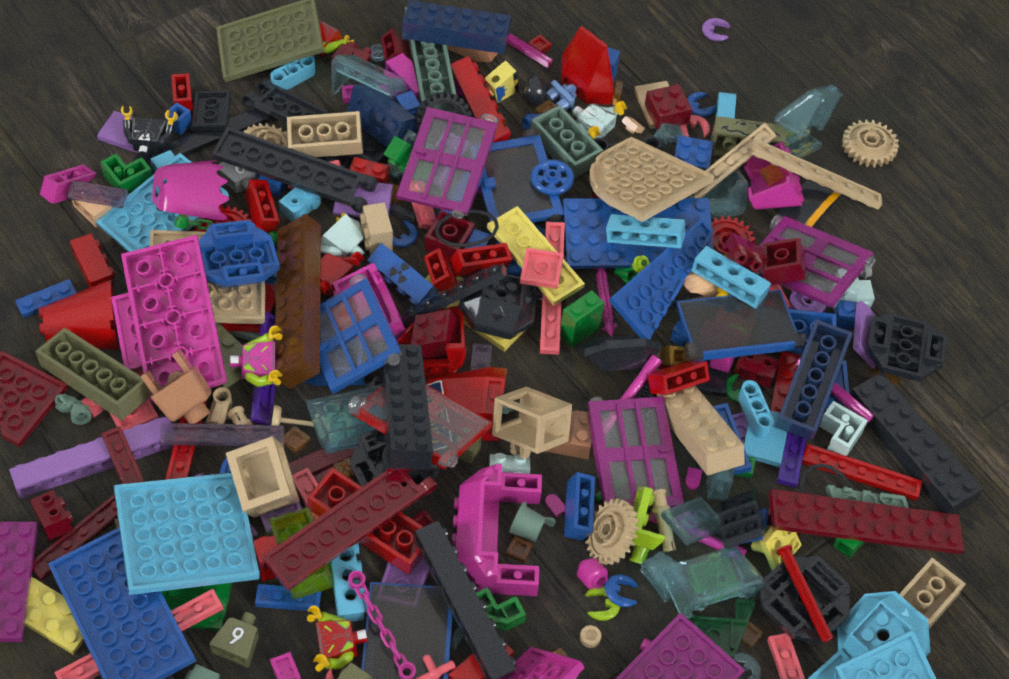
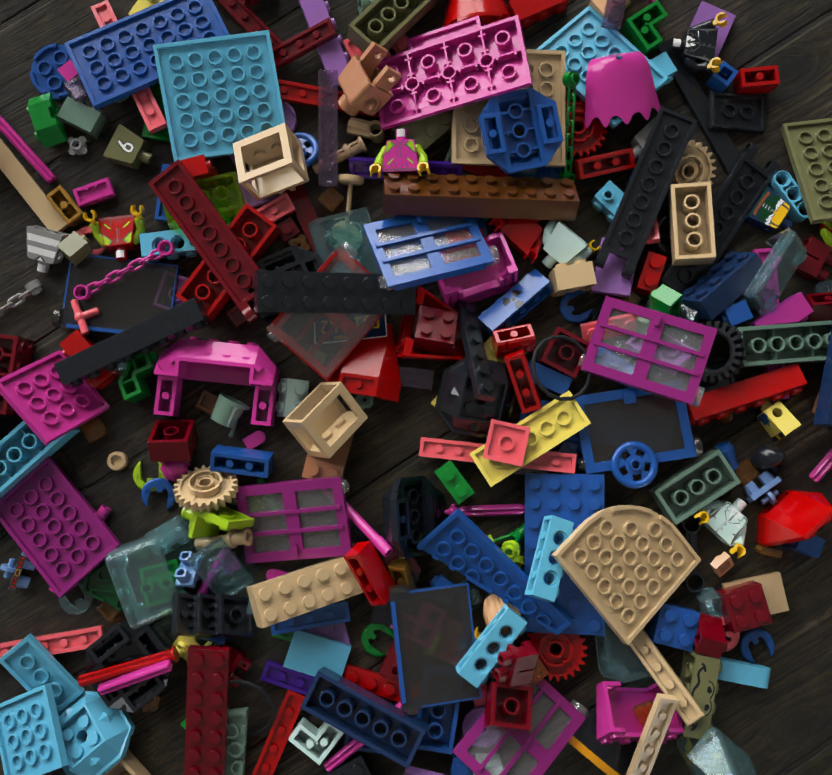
camera: 95 degrees right, 30 degrees up
medium azure beam [738,380,774,438] -> none
none -> dark pink axle [97,659,173,695]
none -> dark red brick [147,419,198,462]
none -> medium blue hips [174,551,203,588]
none -> dark red brick [694,613,728,659]
none -> torso [744,187,793,233]

